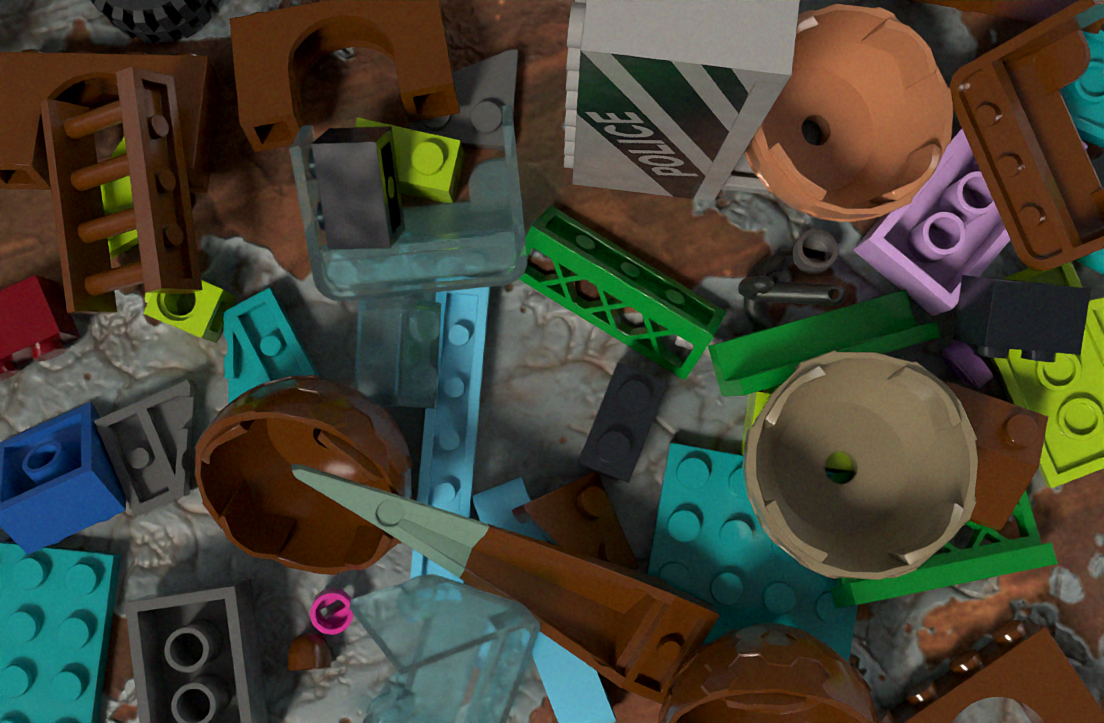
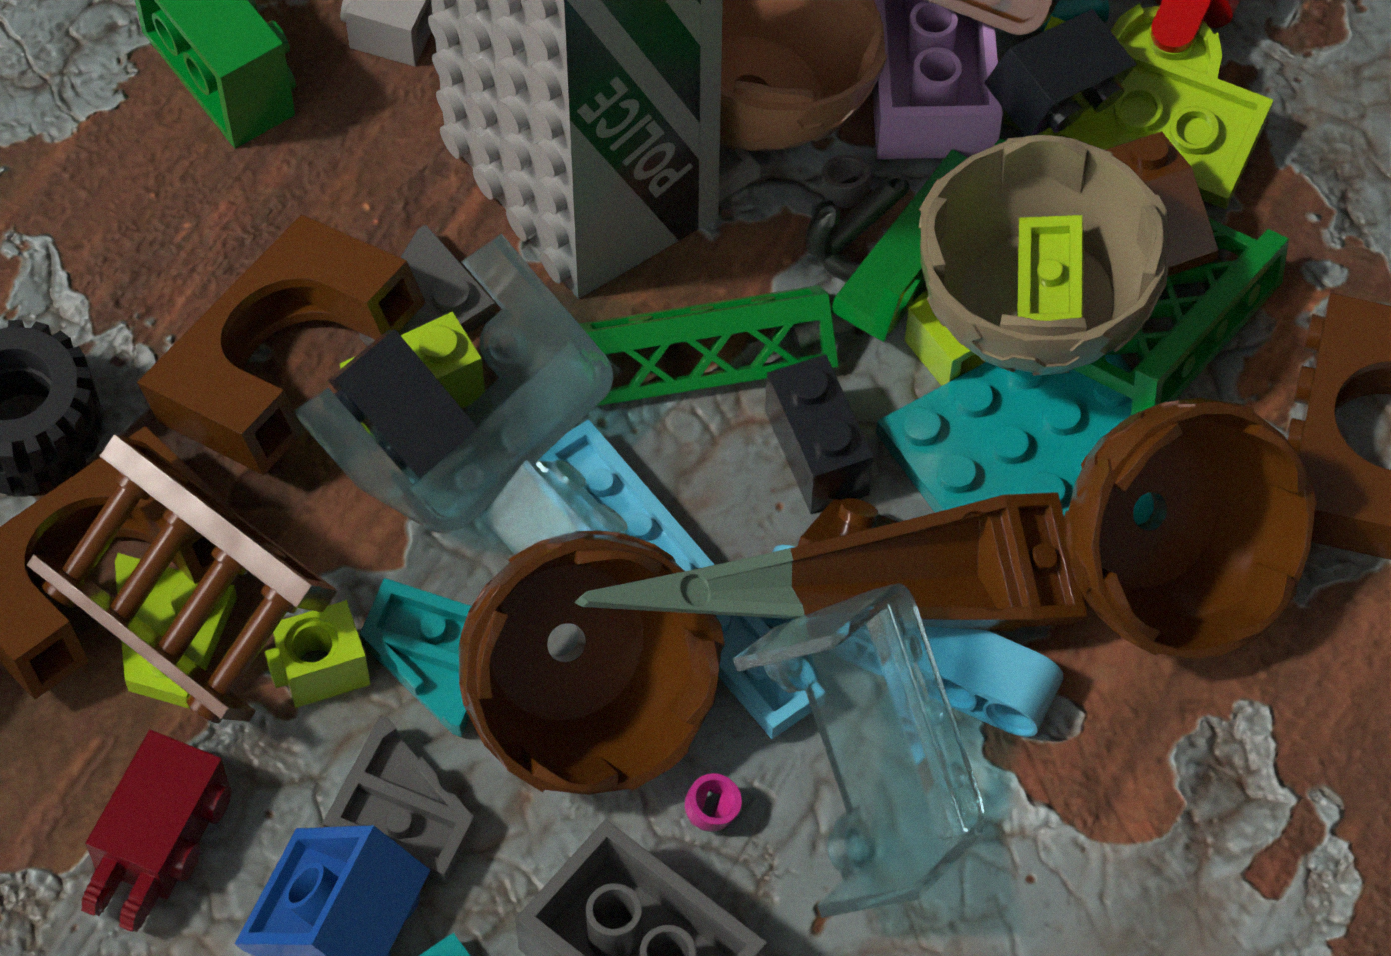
camera: 45 degrees left, 25 degrees down
reddish brown hinge [288,632,331,671] -> none
none -> lime plate [1017,215,1084,321]

